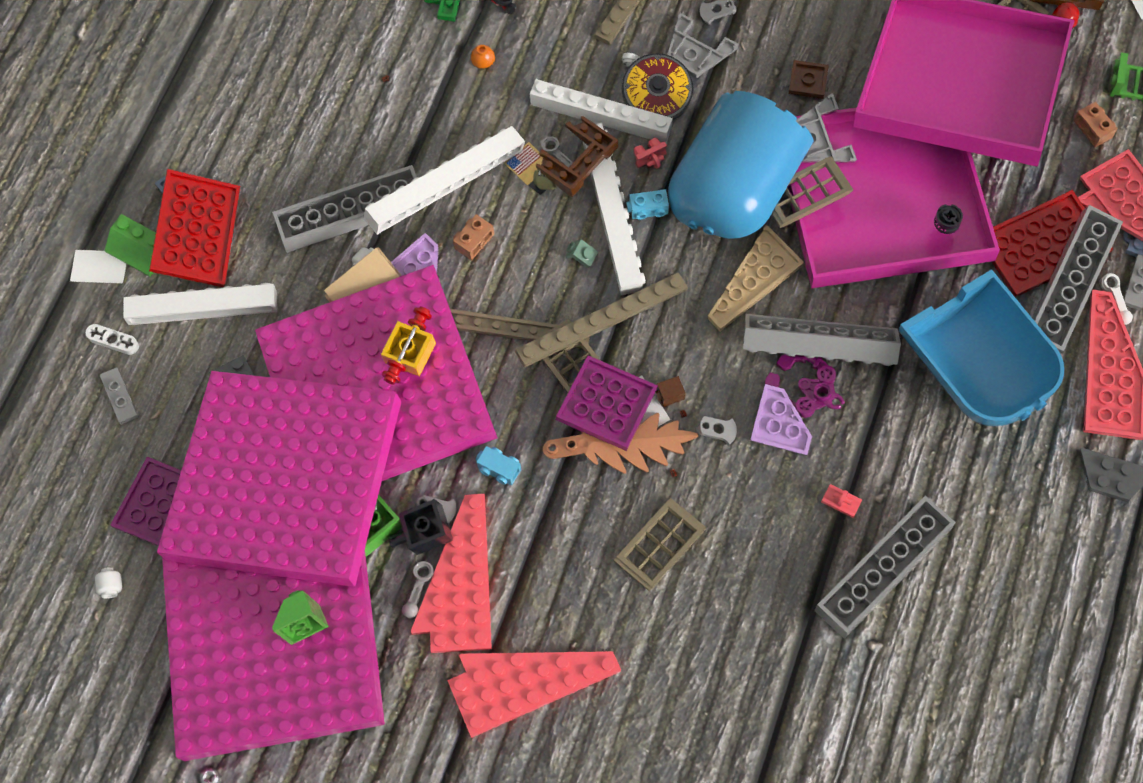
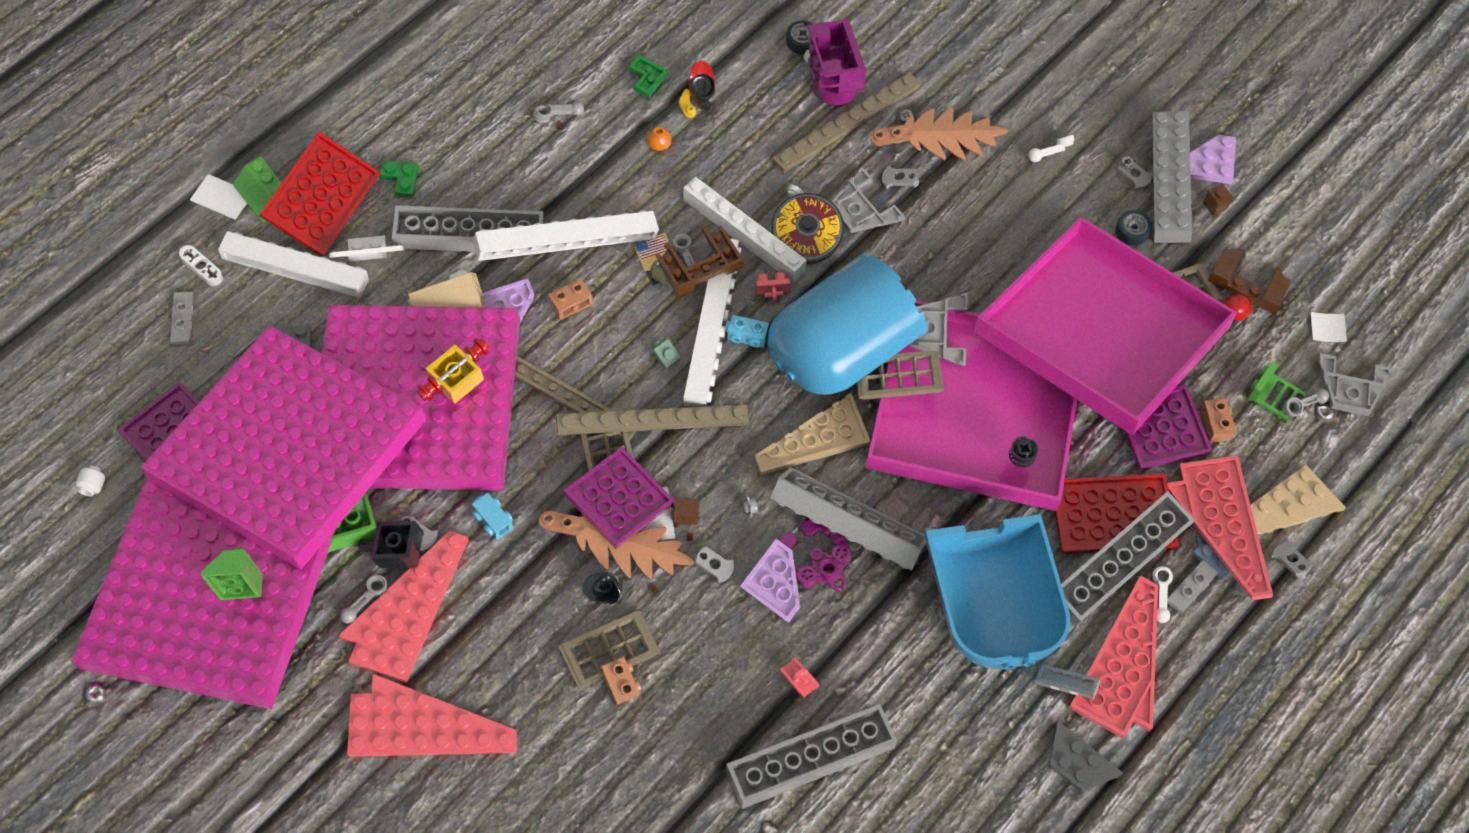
camera: 15 degrees right, 5 degrees down
reddish brown plate [788,60,829,99] -> none
none -> white plate [329,235,404,261]
none -> green plate [380,160,419,198]
none -> light grey piece [533,102,584,123]
none -> black piece [583,571,623,604]
none -> nougat brick [600,657,641,706]
none -> yellow arm [679,89,696,118]
none -> light grey plate [743,495,758,518]
none -> light grey plate [1035,664,1100,700]
none -> magenta plate [1124,385,1213,470]

